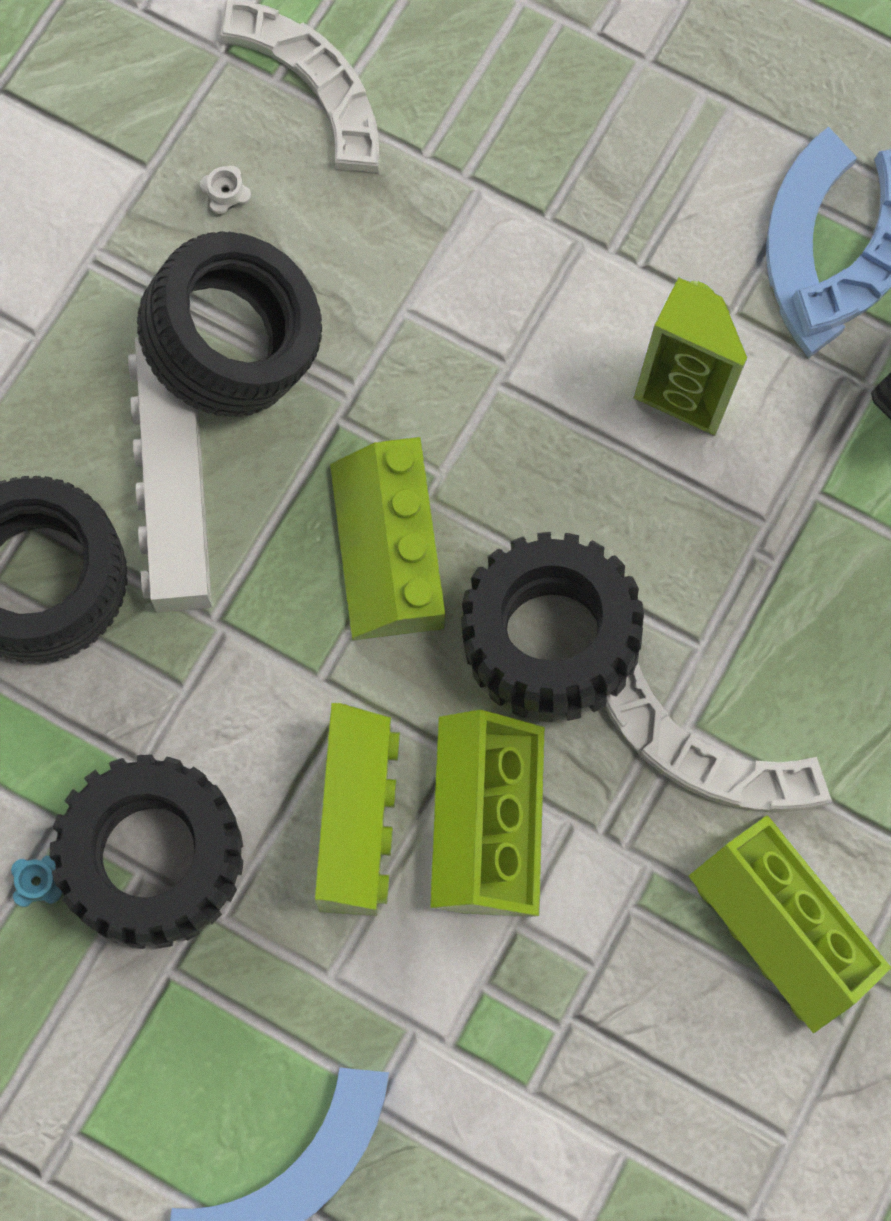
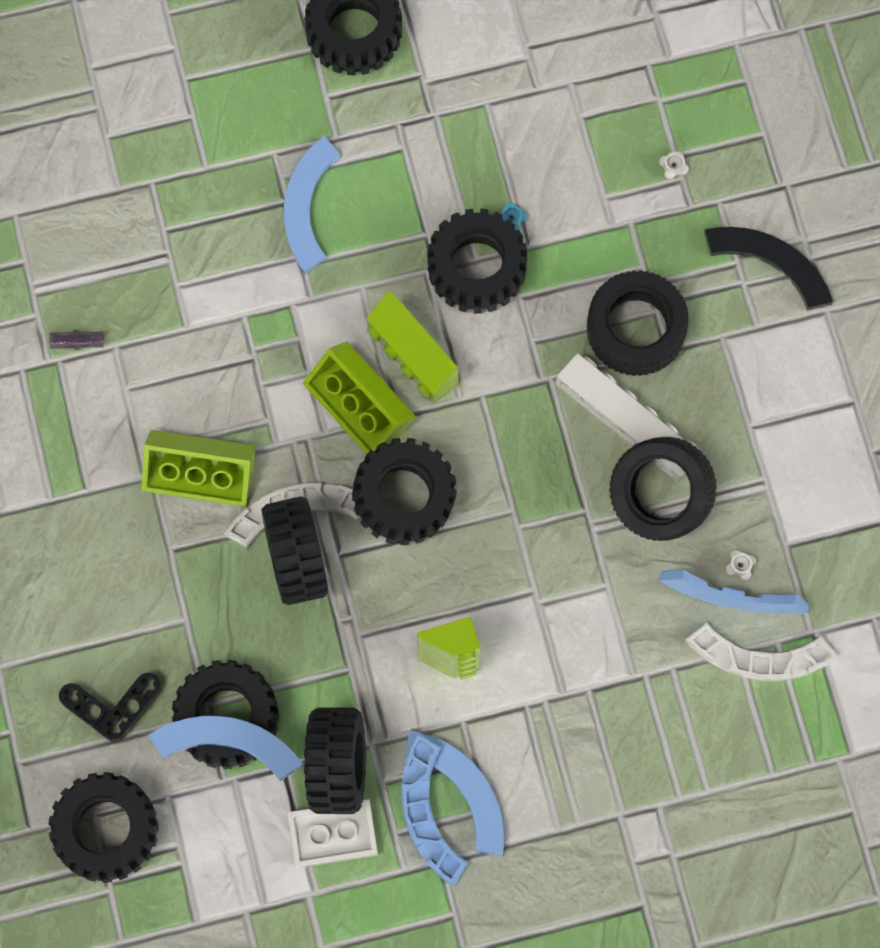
camera: 140 degrees right, 0 degrees up
lime slope [330,437,445,641] -> none
none -> black tyre [261,496,328,605]
none -> light blue tile [659,569,809,614]

